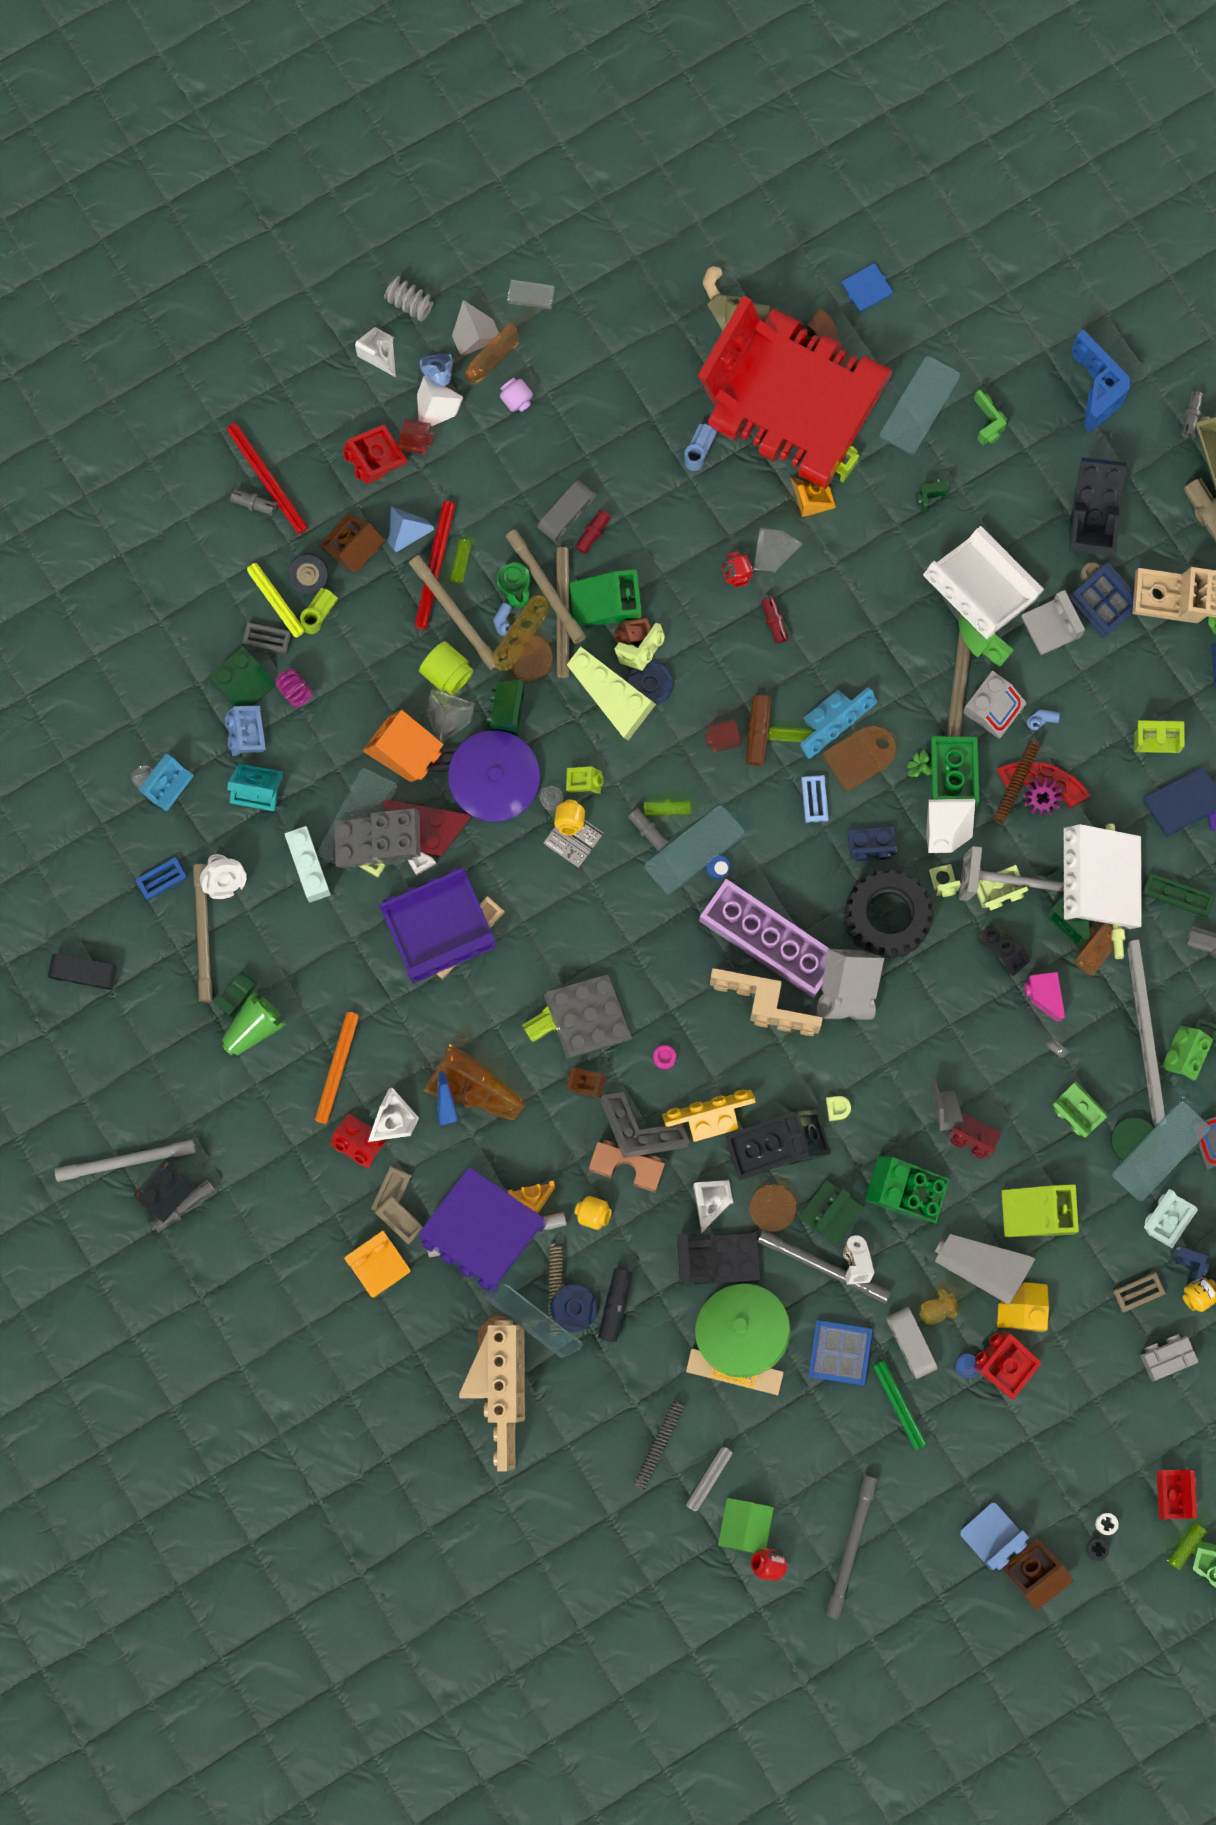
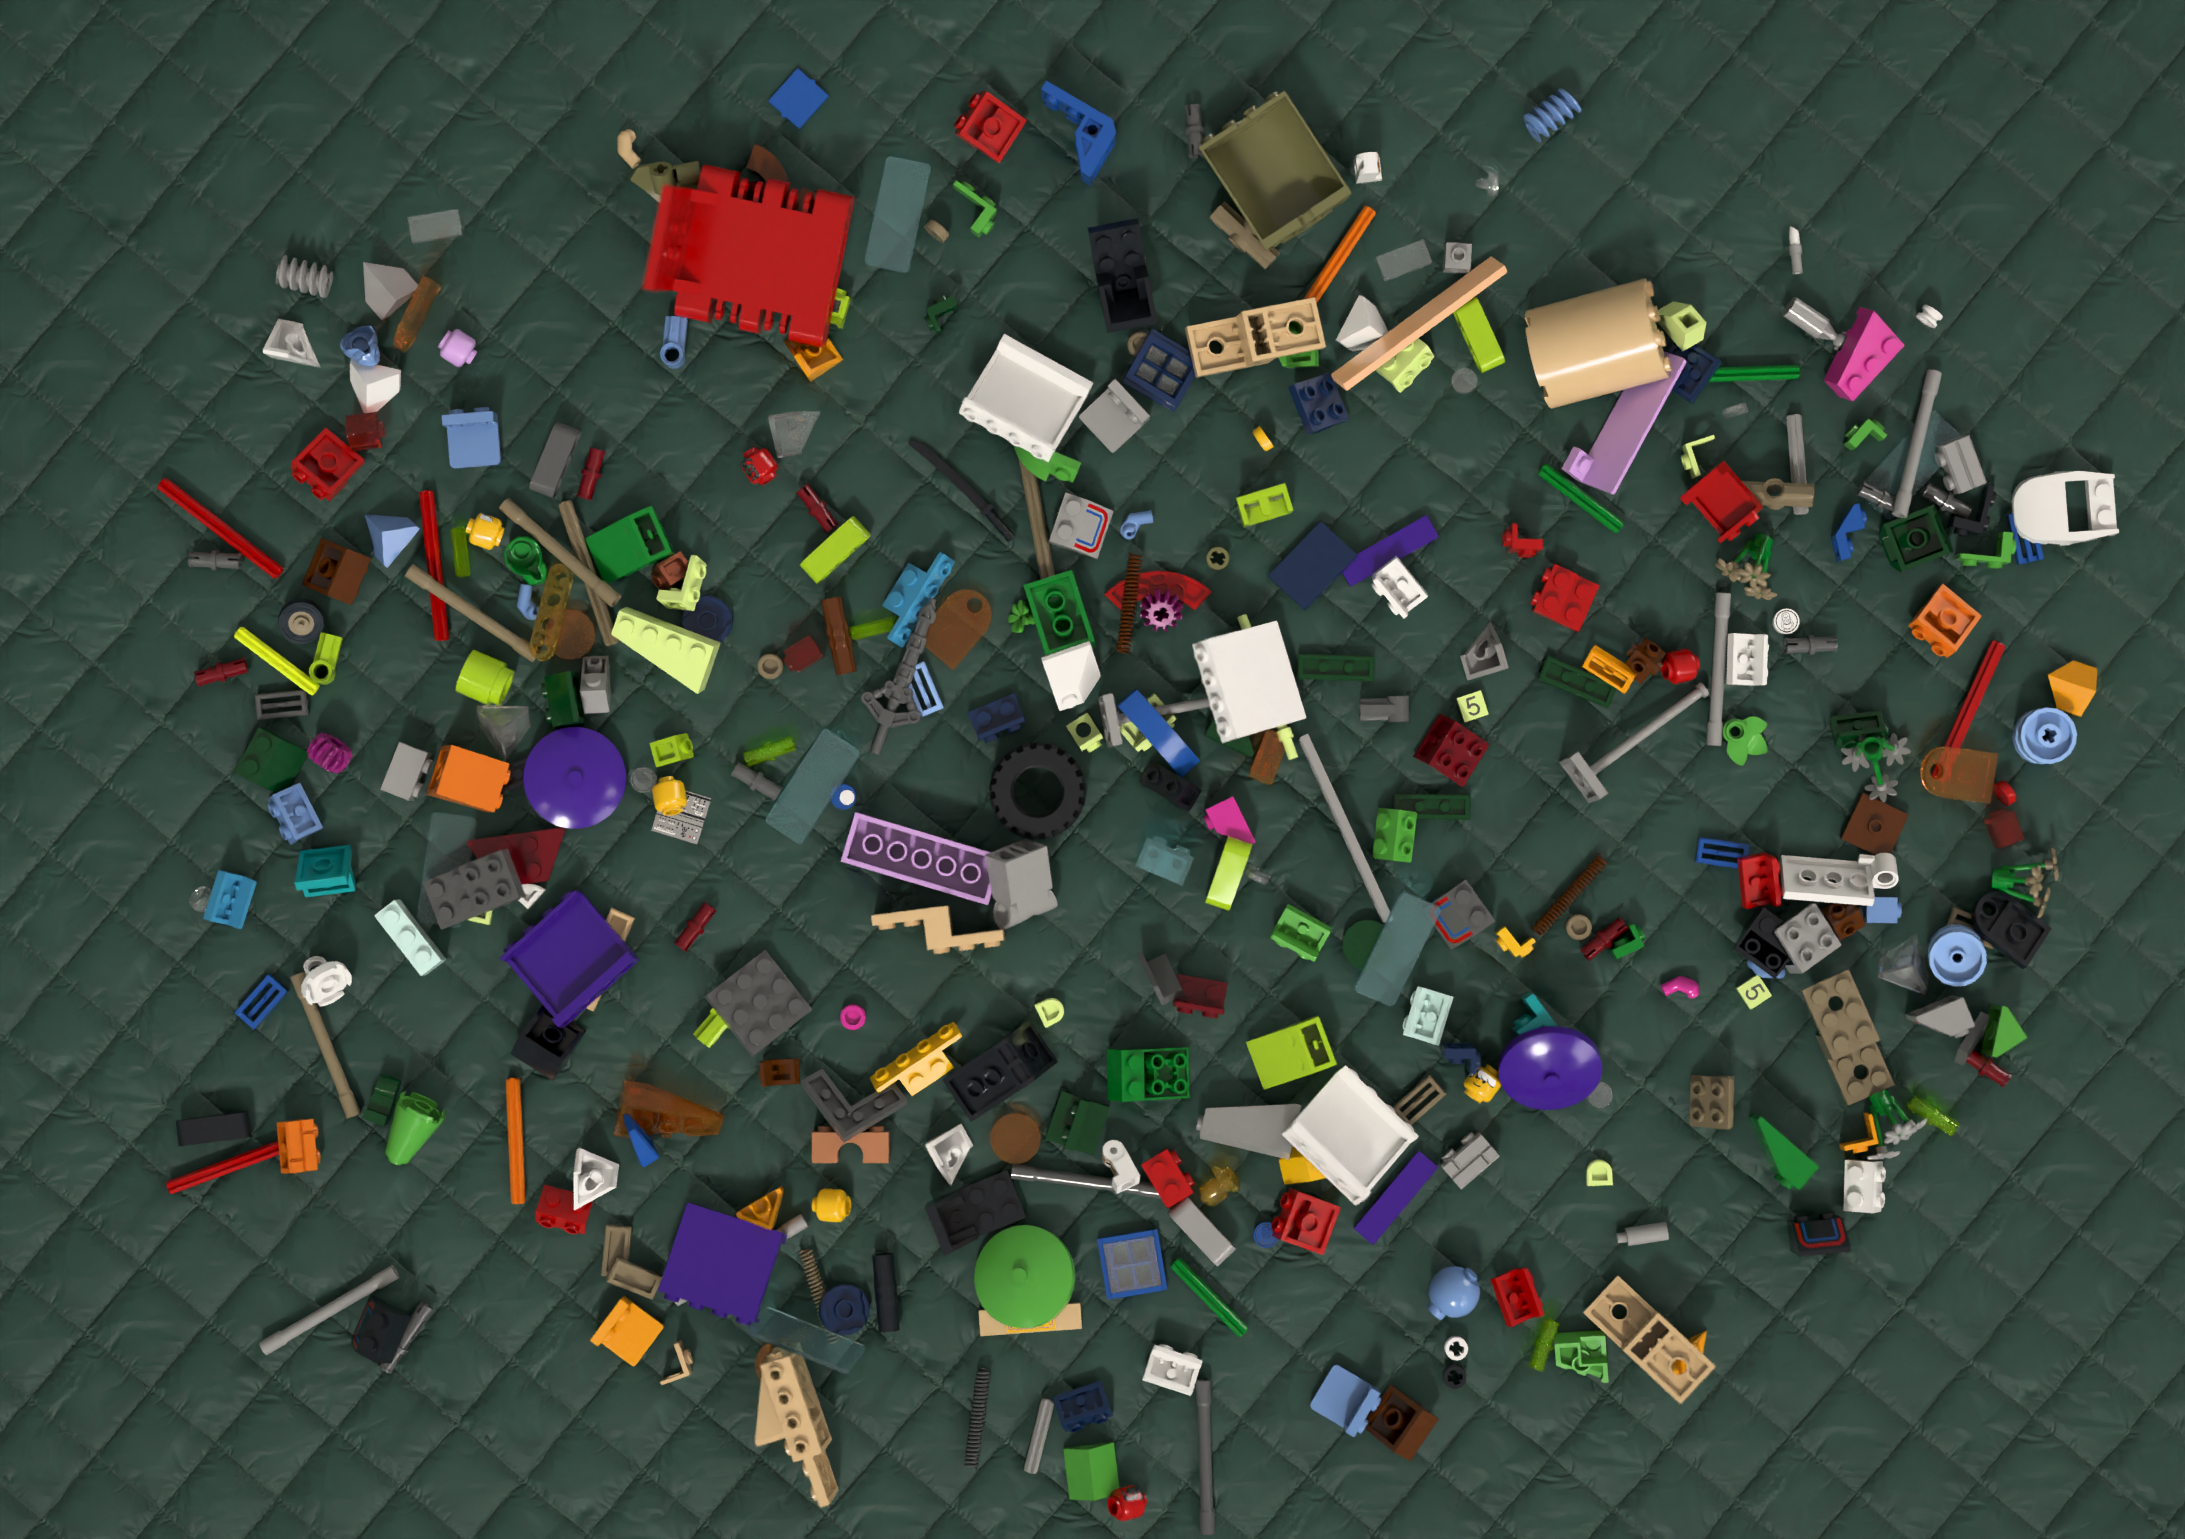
camera: 15 degrees left, 10 degrees up
none -> red axle [166,1141,279,1194]
none -> dark red pin [194,657,249,687]
none -> orange brick [277,1119,321,1174]
none -> light grey brick [380,742,433,801]
none -> medium blue bracket [442,407,501,469]
none -> yellow head [465,513,505,550]
none -> black slope [510,1005,586,1081]
none -> light grey slope [580,656,611,714]
none -> tan bracket [660,1339,693,1385]
none -> dark red pin [674,902,717,952]
none -> dark tan tile [758,654,784,679]
none -> lime beam [800,516,871,584]
none -> dark grey bar [861,598,937,755]
none -> black sword [908,441,1015,542]
none -> dark tan tile [924,220,949,243]
none -> red plate [954,91,1027,163]
none -> dark blue bracket [1053,1381,1113,1432]
none -> blue slope [1117,688,1200,778]
none -> clear light blue brick [1135,835,1194,886]
none -> red bracket [1141,1147,1195,1209]
none -> white bracket [1142,1344,1203,1396]
none -> lime beam [1205,836,1252,911]
none -> olive bush [1206,547,1229,570]
none -> yellow tile [1252,426,1274,451]
none -> white panel [1282,1065,1419,1206]
none -> dark purple tile [1353,1150,1438,1245]
none -> medium blue brick [1427,1266,1480,1320]

